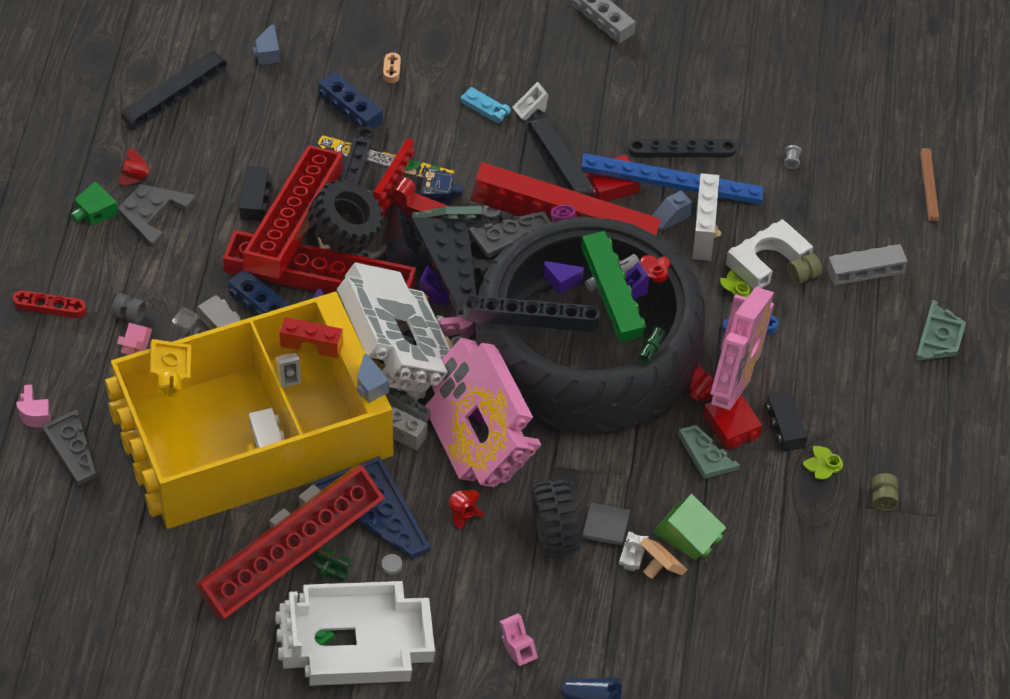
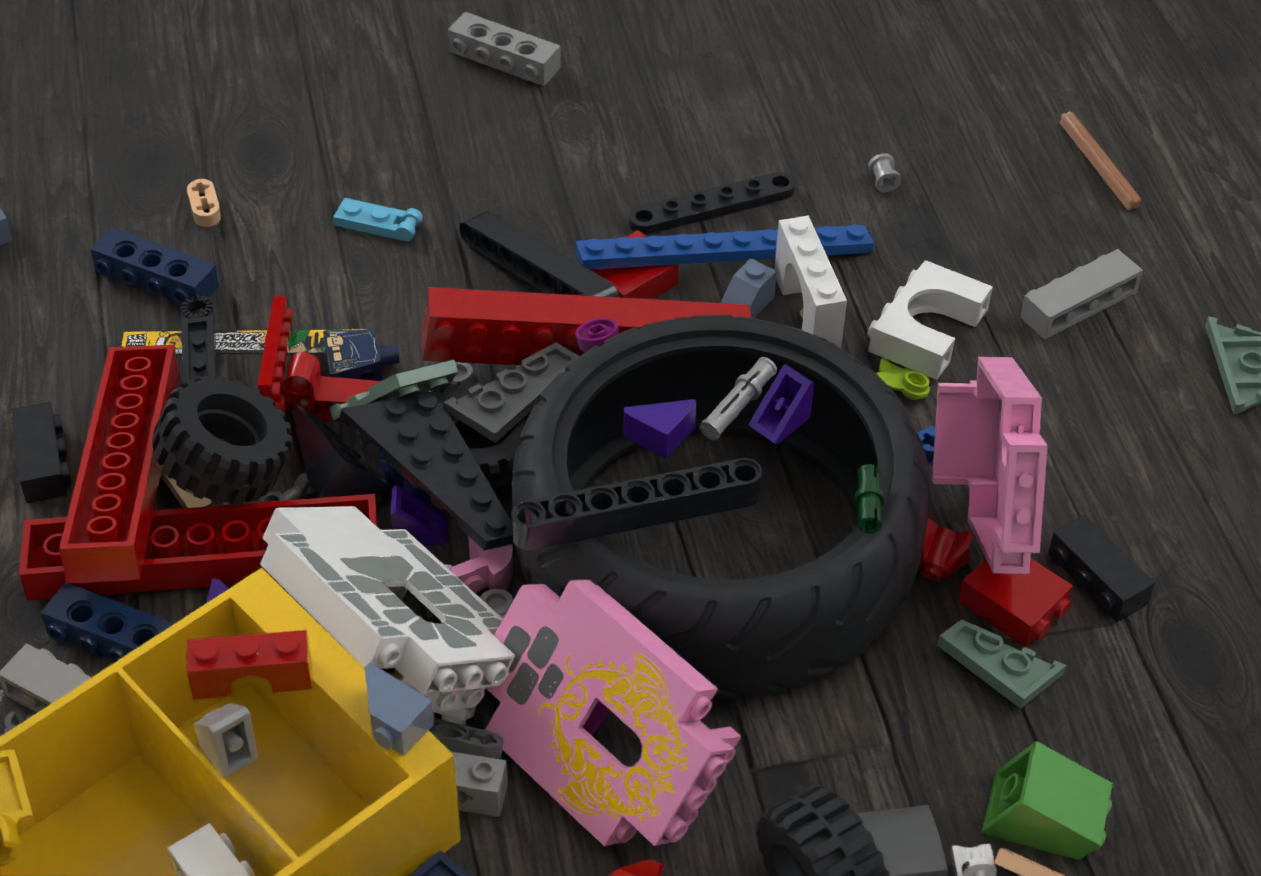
camera: 20 degrees left, 5 degrees down
white slope [513,82,549,121] -> none
green brick [581,231,646,343] -> none
red plate [640,255,670,283] -> none
olive wheel [787,253,822,285] -> none
lime plate [803,446,843,480] -> none

